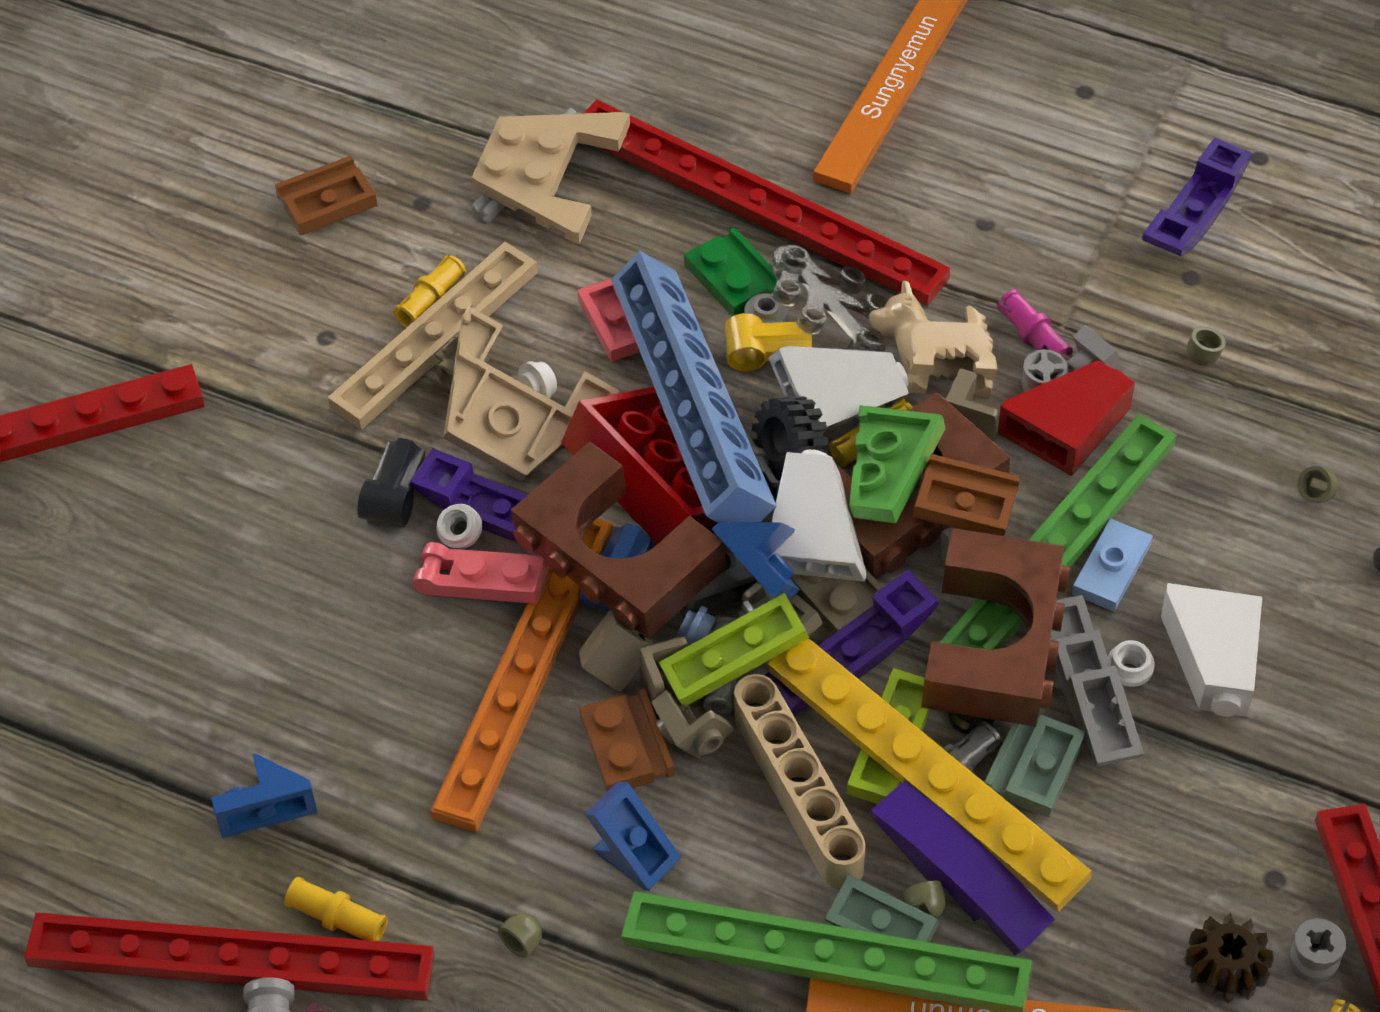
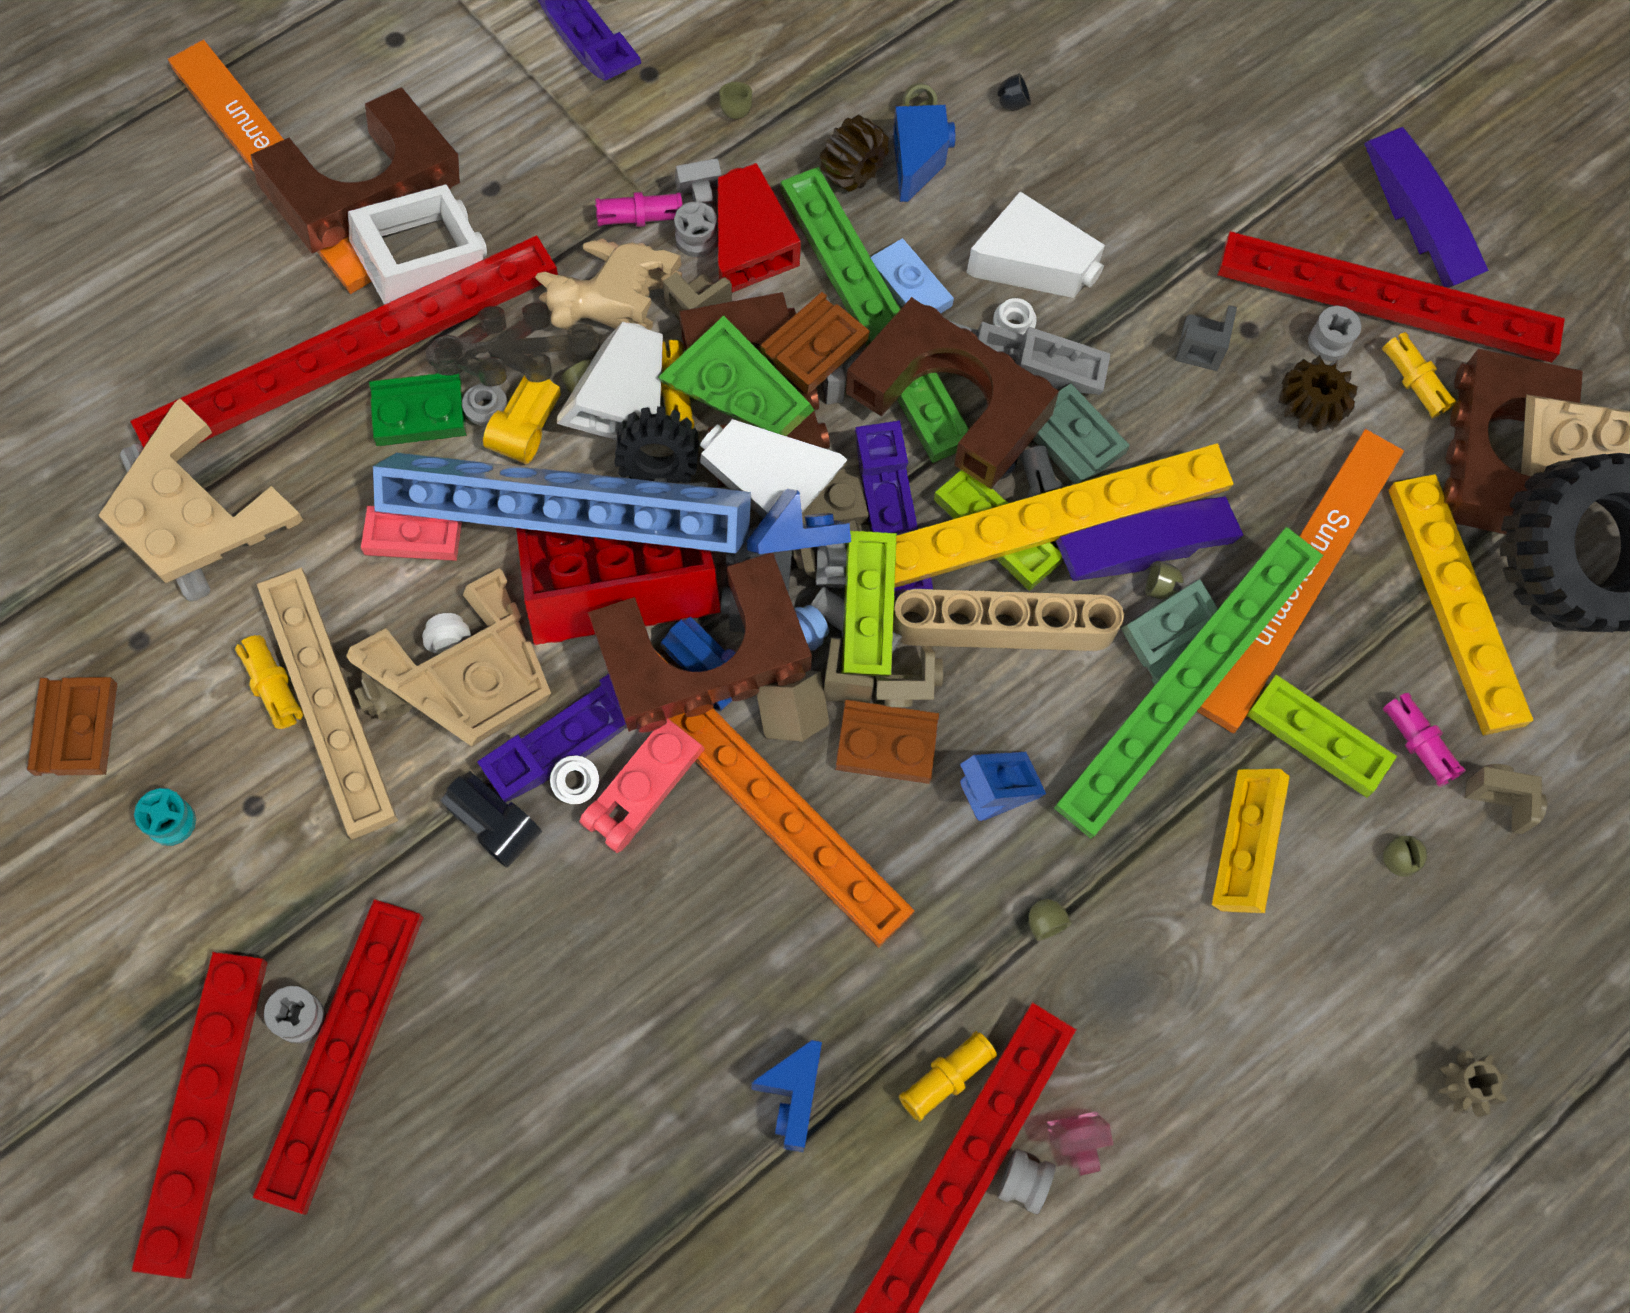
camera: 70 degrees left, 15 degrees up
none -> teal wheel [134,788,196,846]
none -> copper arch [251,87,460,254]
none -> red tile [252,899,424,1215]
none -> light grey wheel [264,986,325,1043]
none -> white window [348,184,487,305]
none -> dark brown gear [819,114,889,192]
none -> blue slope [893,105,955,202]
none -> dark grey panel [1175,305,1237,371]

